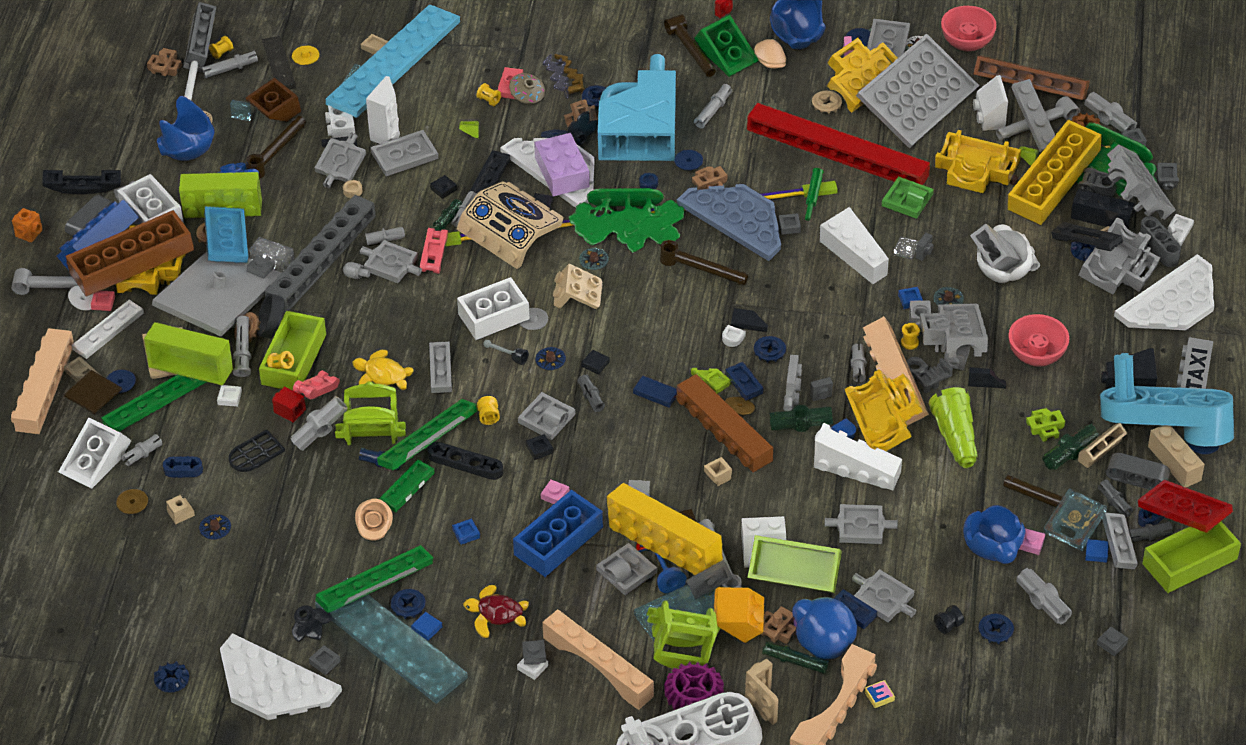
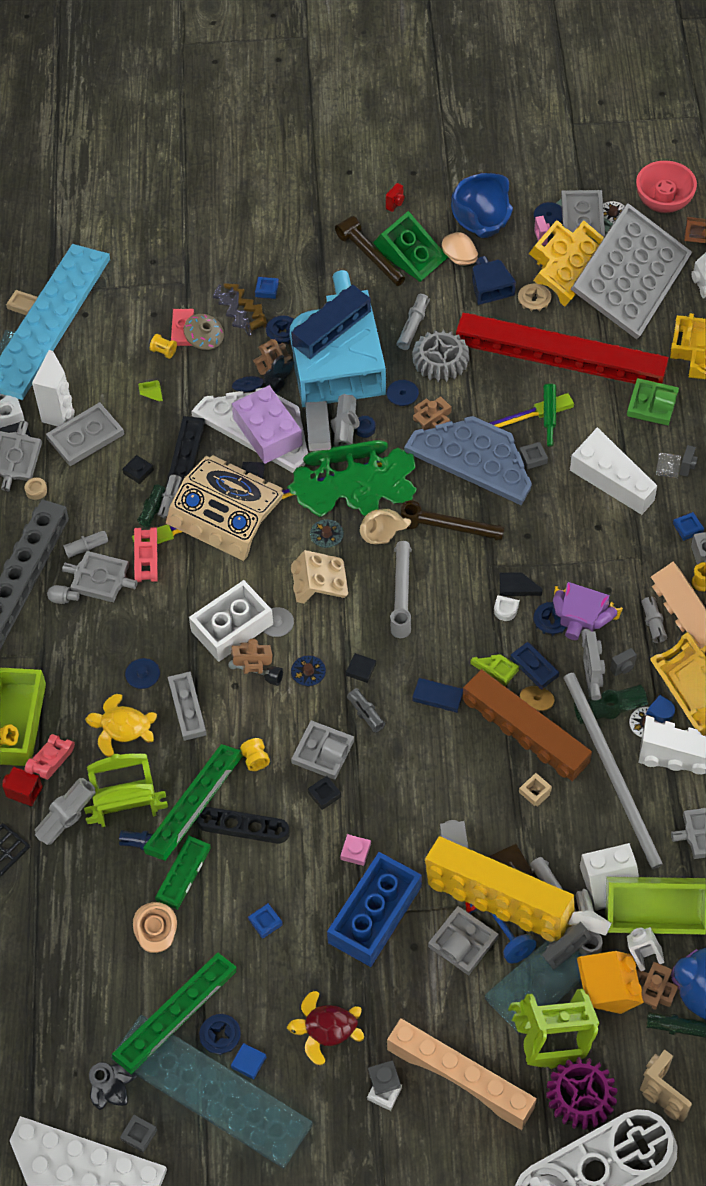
camera: 10 degrees left, 10 degrees up
none -> dark blue piece [125,658,160,689]
none -> medium nougat piece [231,639,273,674]
none -> blue tile [255,277,279,299]
none -> dark blue brick [291,284,371,359]
none -> light grey tile [305,401,331,451]
none -> light grey piece [331,394,359,447]
none -> tan hair [359,509,411,544]
none -> light grey piece [390,541,412,638]
none -> light grey gear [412,329,469,382]
none -> dark blue torso [472,256,516,305]
none -> medium lavender torso [553,582,623,640]
none -> light grey piece [564,673,663,869]
none -> white piece [568,889,612,936]
none -> white window [627,927,664,971]

